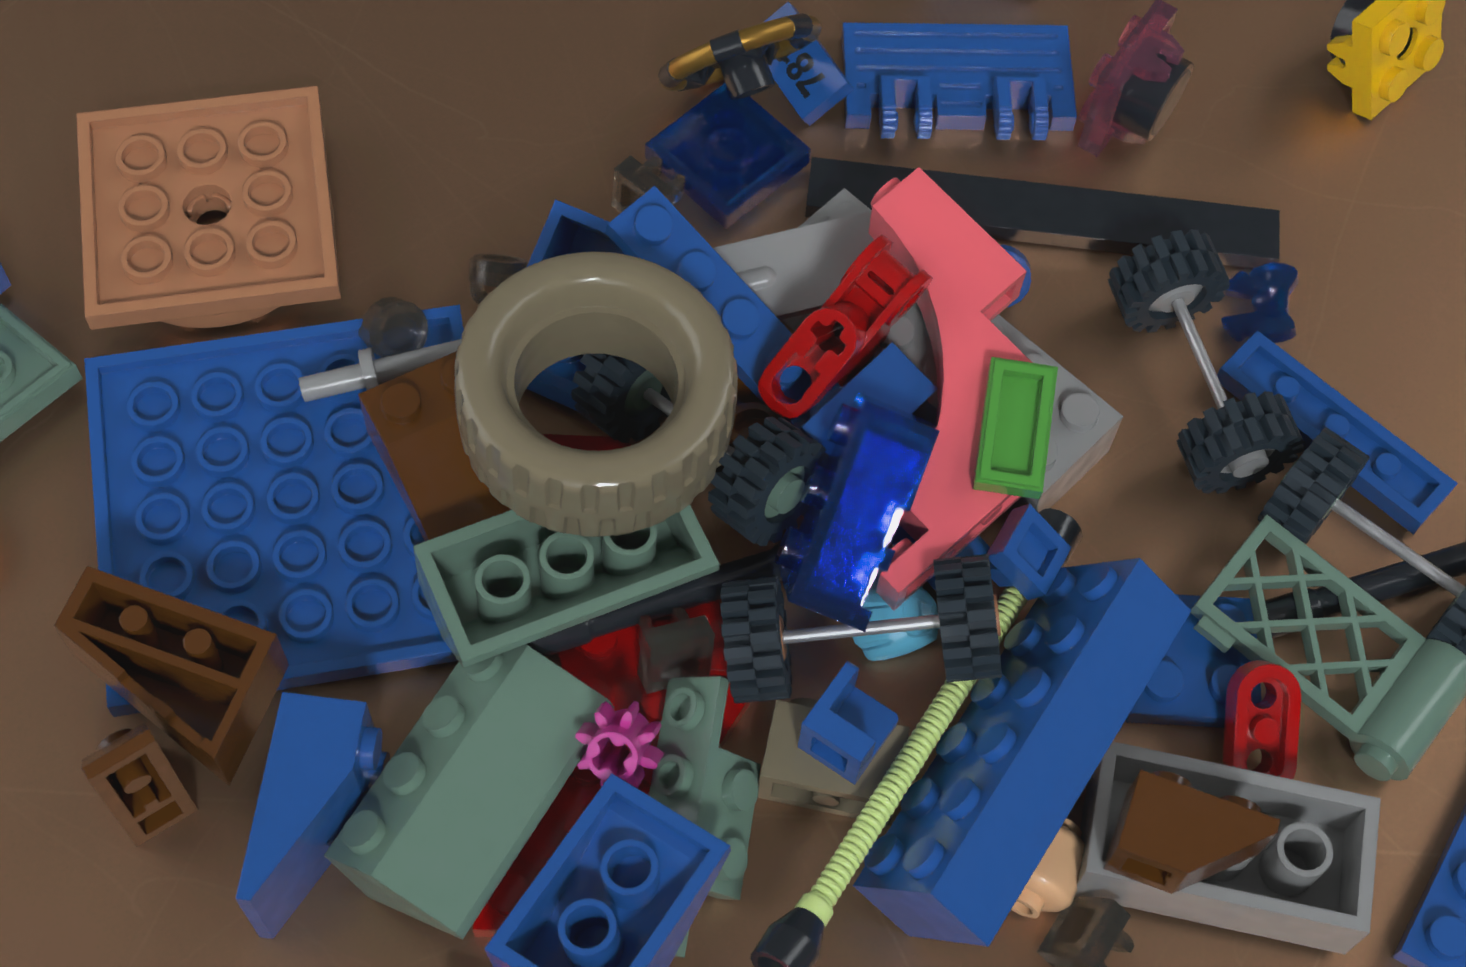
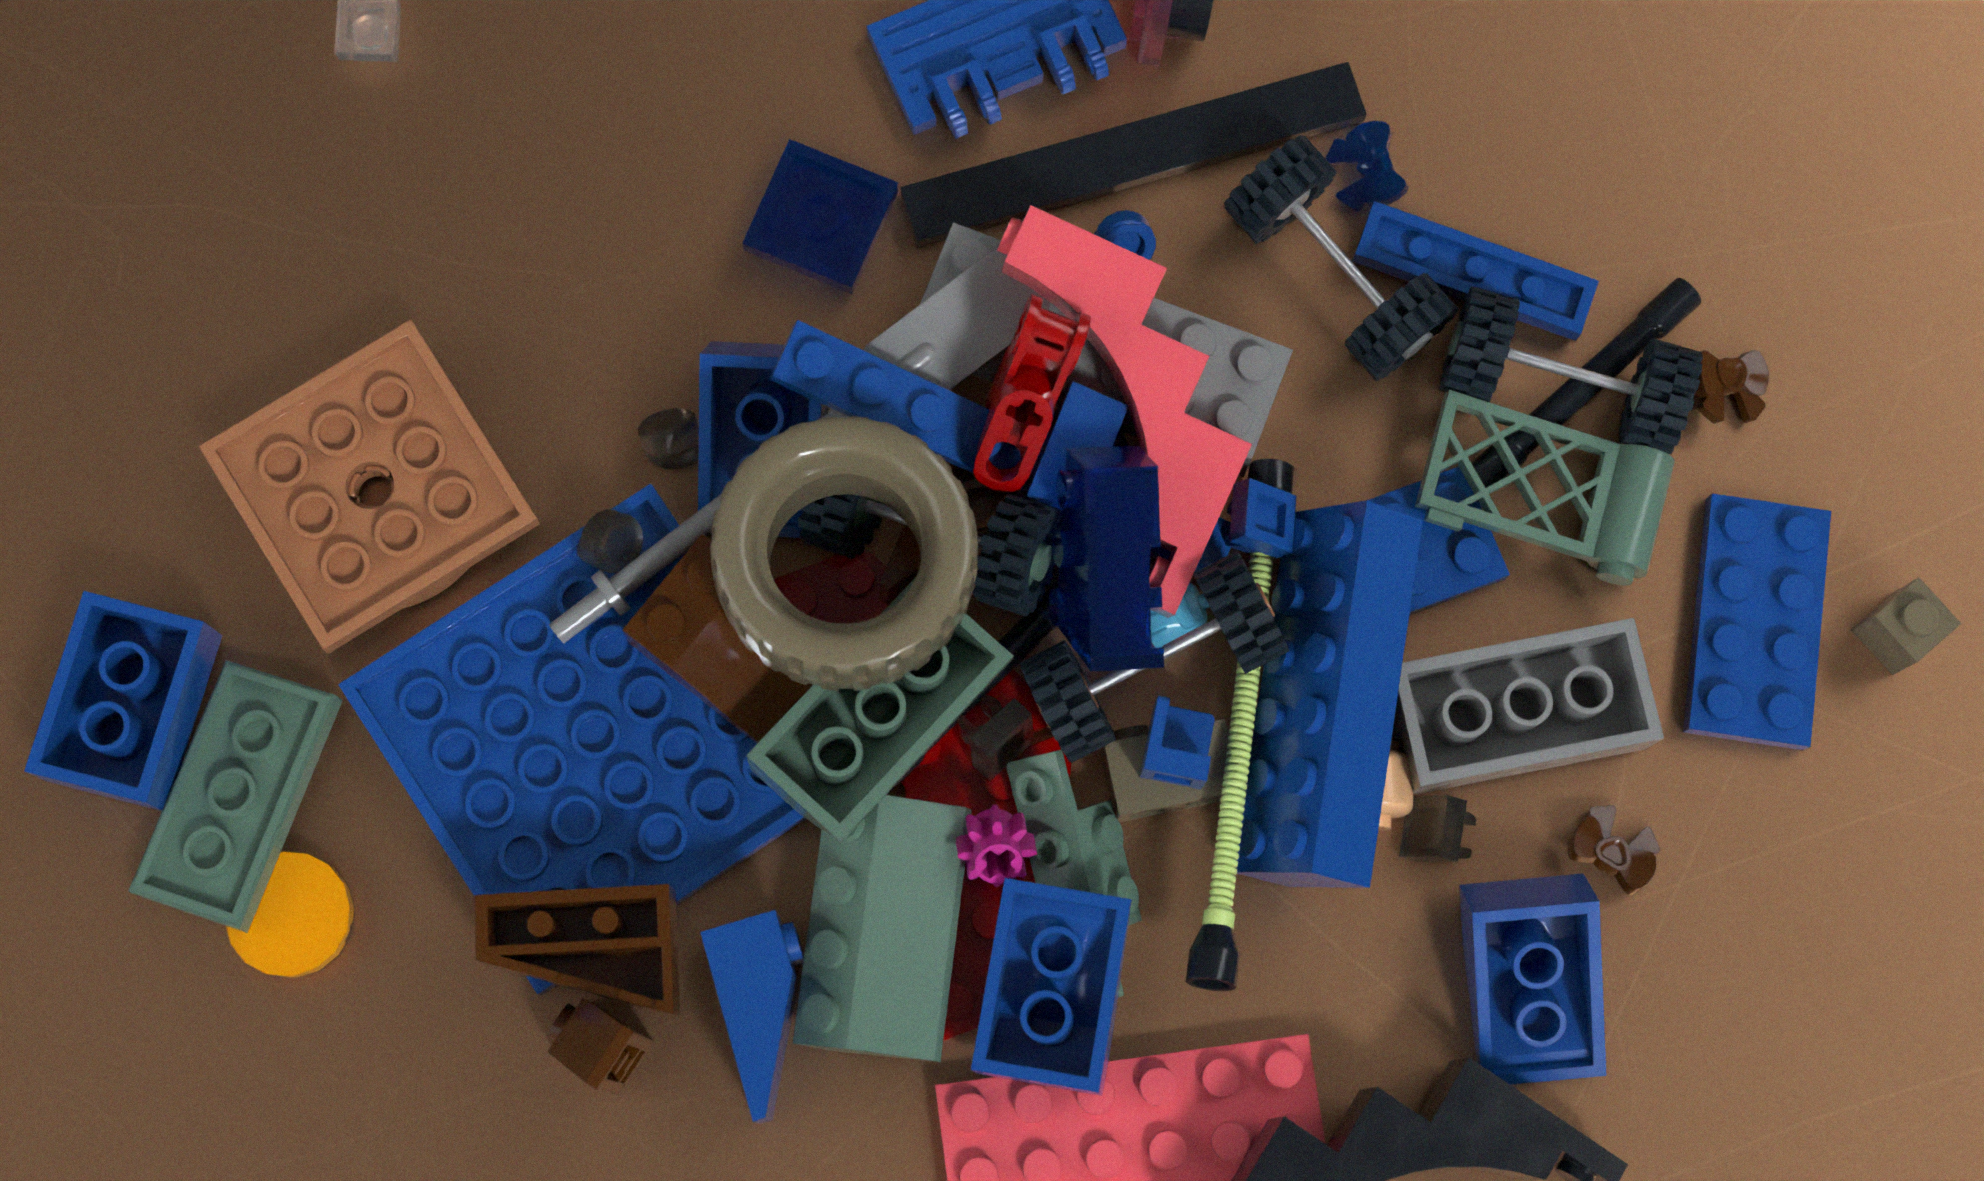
camera: 25 degrees left, 15 degrees up
clear smoke tile [611,155,685,212] -> none
piece [658,13,821,101] -> none
blue tile [764,1,854,126] -> none
bright green tile [973,357,1058,499] -> none
reddish brown slope [1103,770,1280,894] -> none
red plate [1222,660,1301,779] -> none

